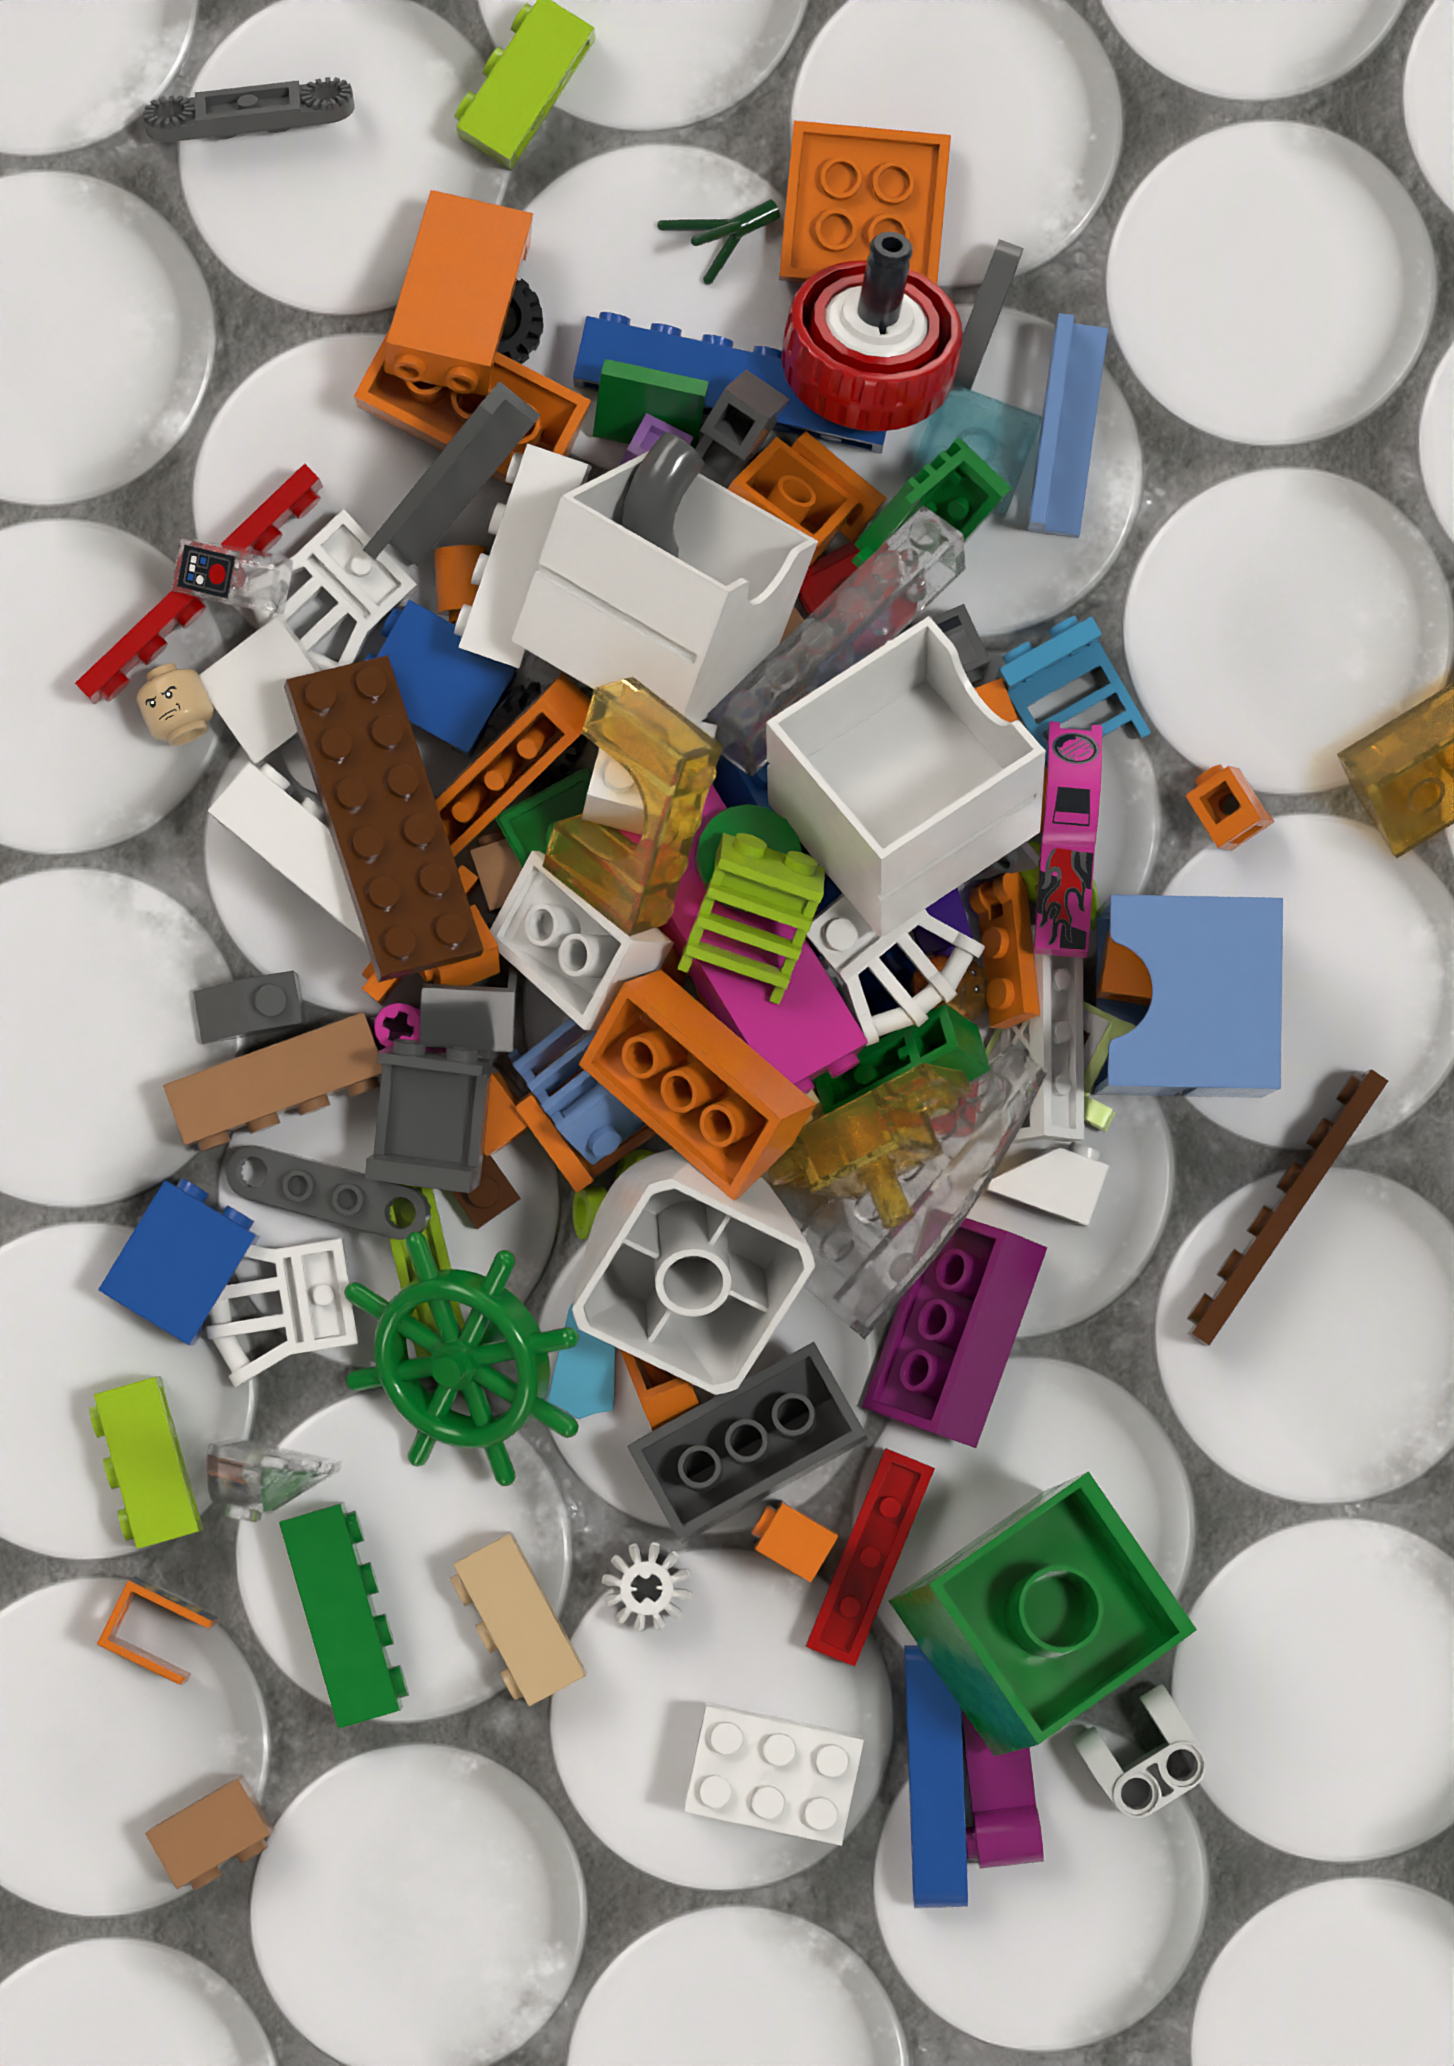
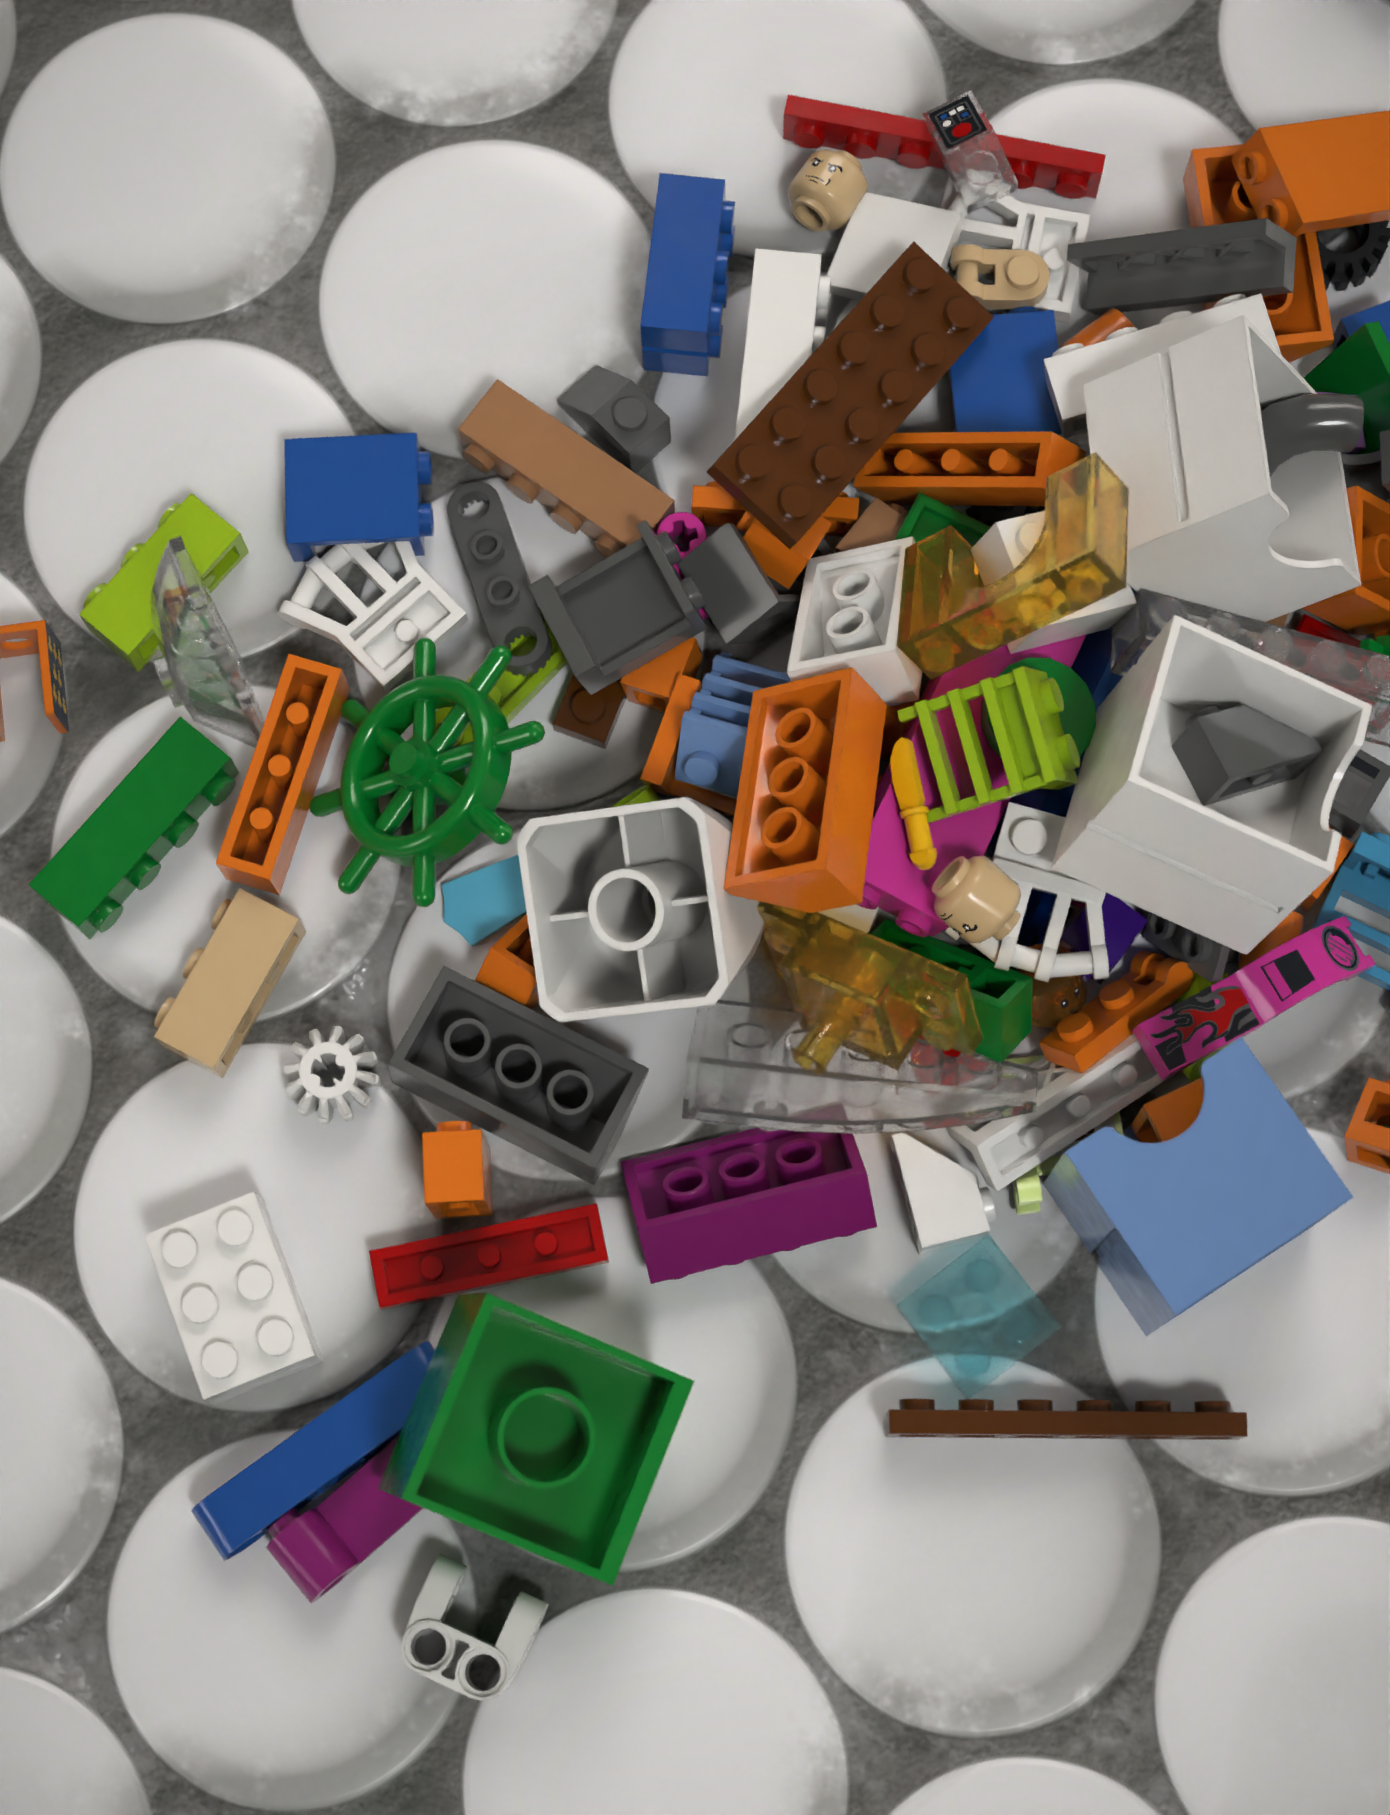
camera: 60 degrees right, 10 degrees down
none -> orange brick [215,653,350,895]
none -> blue piece [640,173,735,377]
none -> yellow piece [890,737,937,870]
none -> clear light blue plate [896,1234,1061,1399]
none -> tan head [932,856,1021,943]
none -> tan plate [951,244,1050,309]
none -> dark grey slope [1171,704,1323,806]

